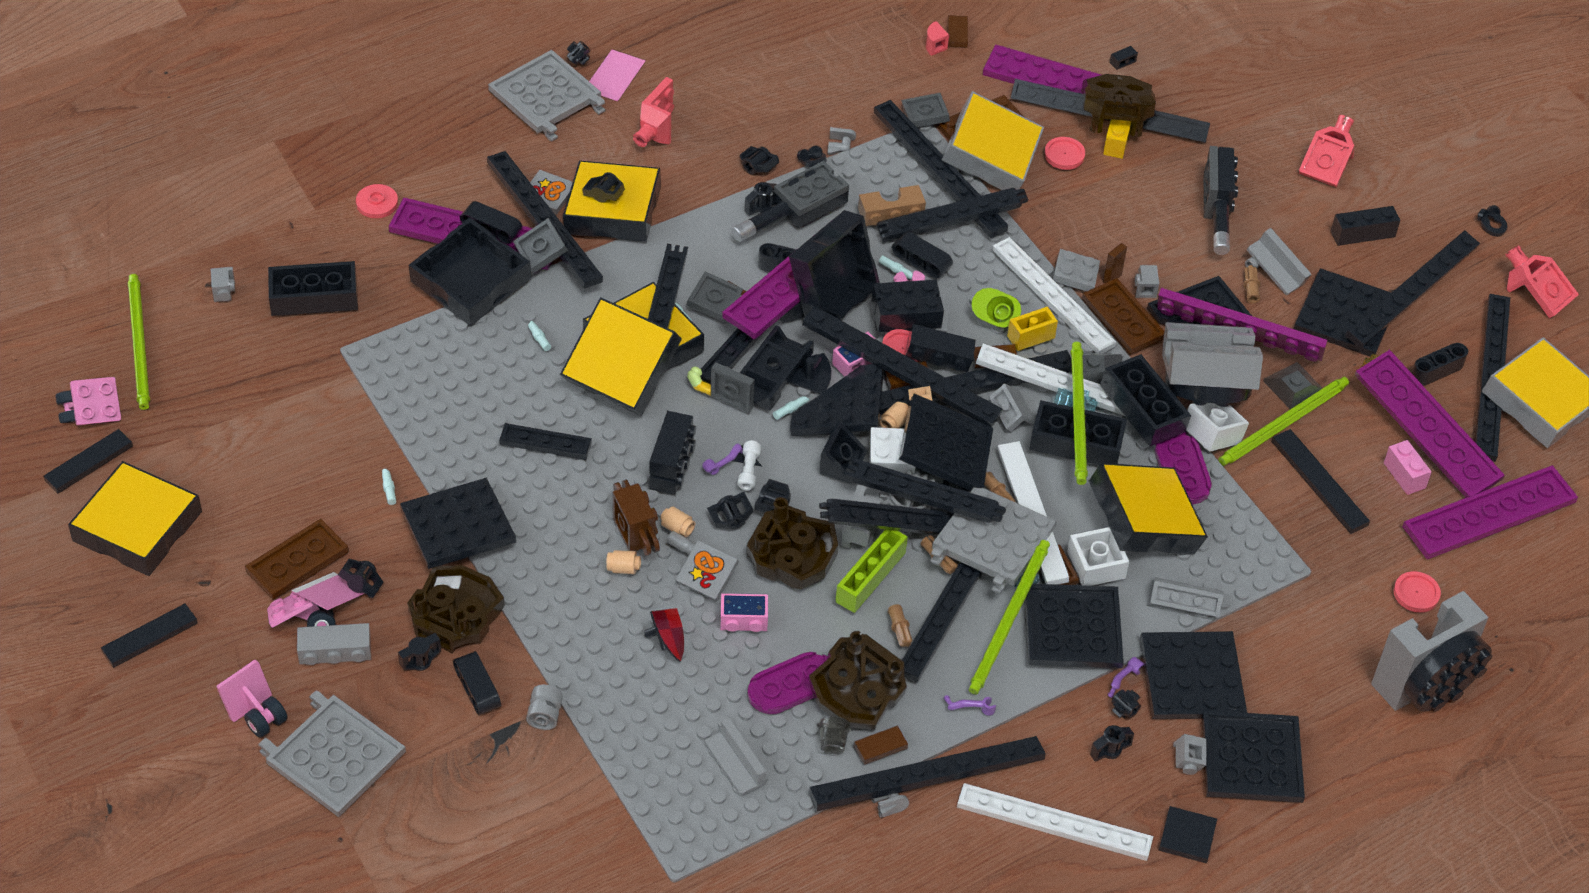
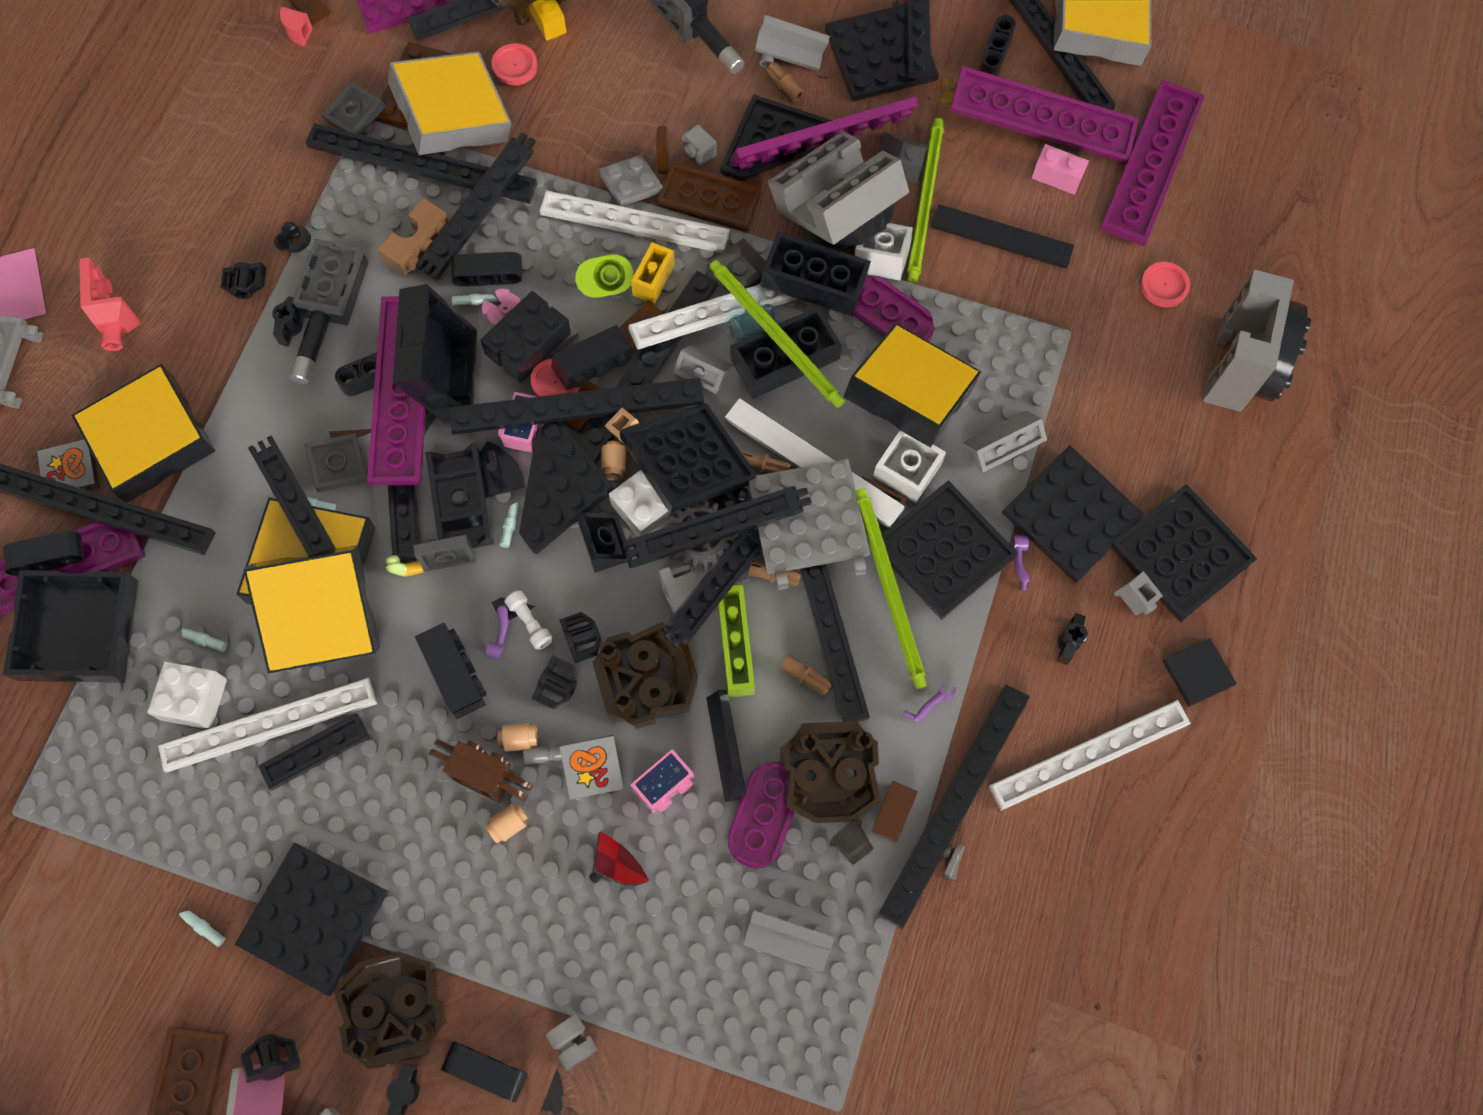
camera: 40 degrees left, 20 degrees up
dark grey plate [513,218,568,274] -> none
black piece [582,172,625,202] -> none
light grey piece [828,127,856,155] -> none
black gear [1111,689,1141,718] -> none
none -> white brick [147,662,227,730]
none -> white tile [158,678,377,772]
none -> black tile [706,690,746,802]

